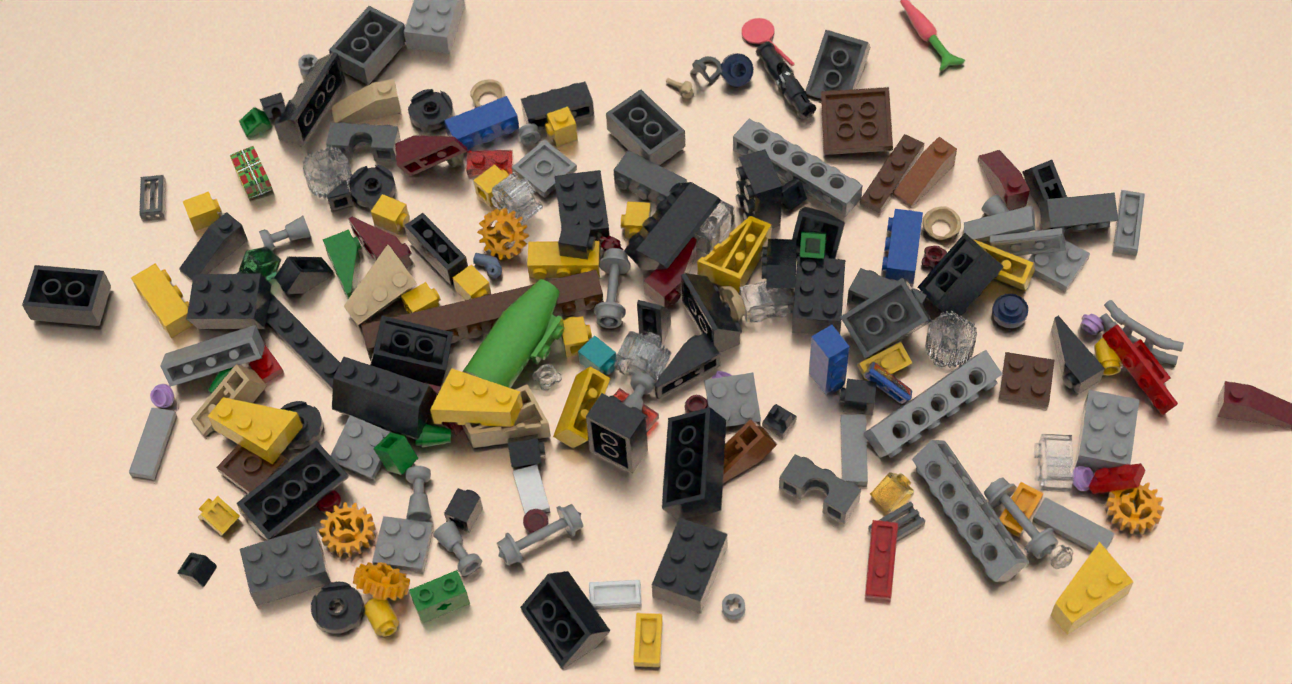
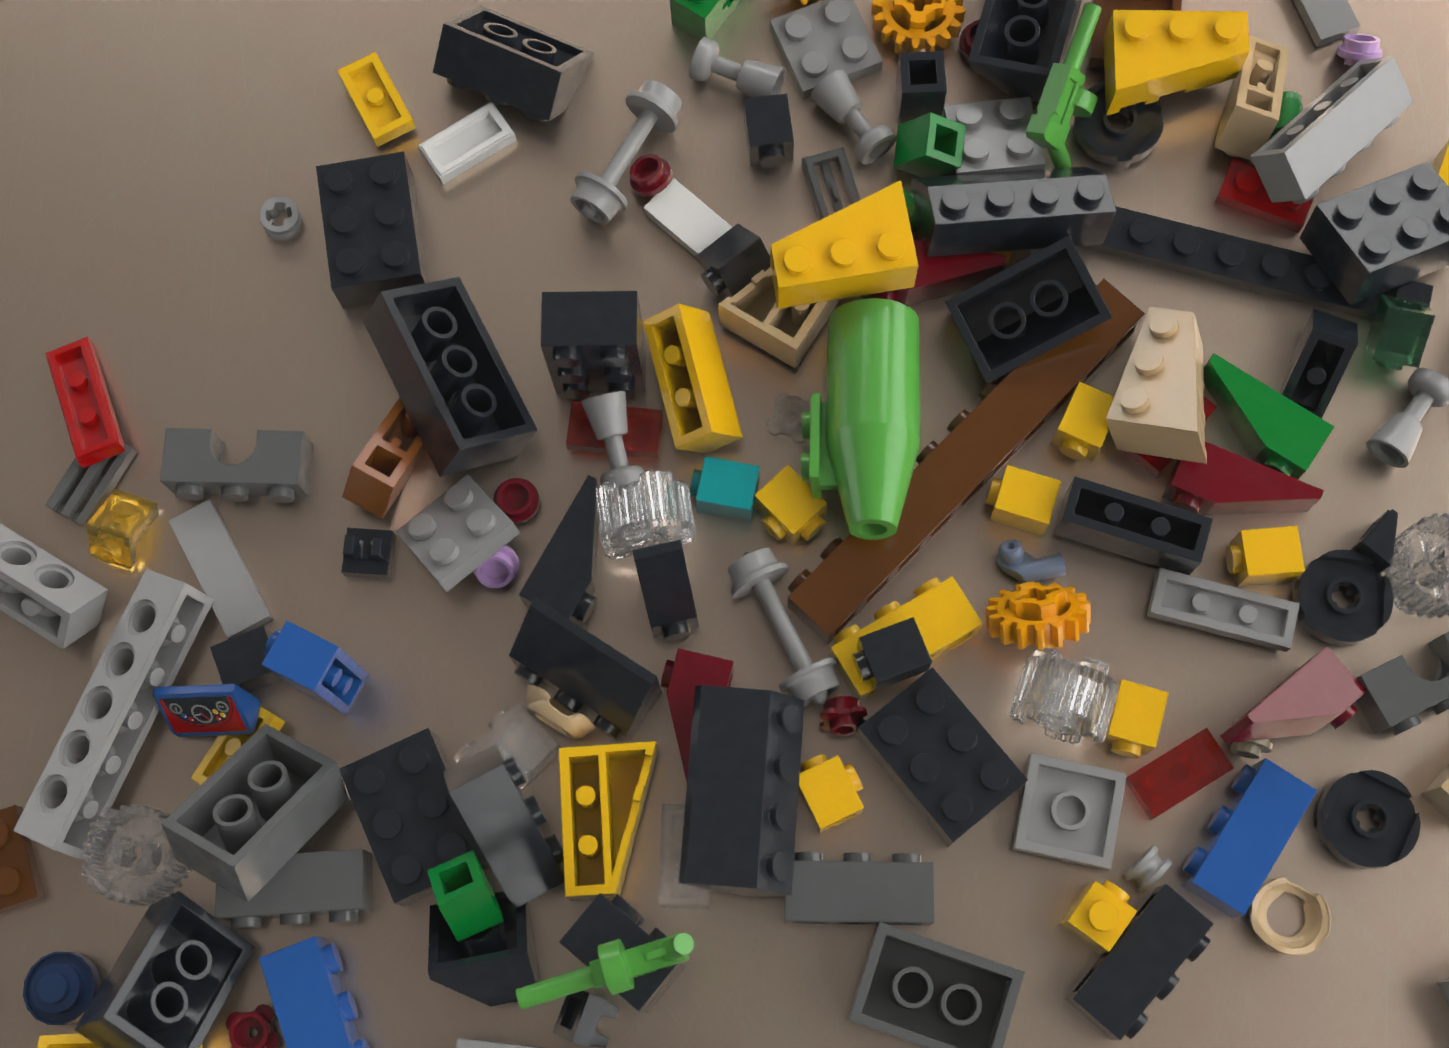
camera: 150 degrees right, 15 degrees up
none -> bright green piece [516,933,694,1010]
none -> dark grey tile [801,147,861,220]
none -> black brick [896,51,947,118]
none -> bright green piece [1026,3,1102,168]
none -> light grey plate [1147,568,1300,652]

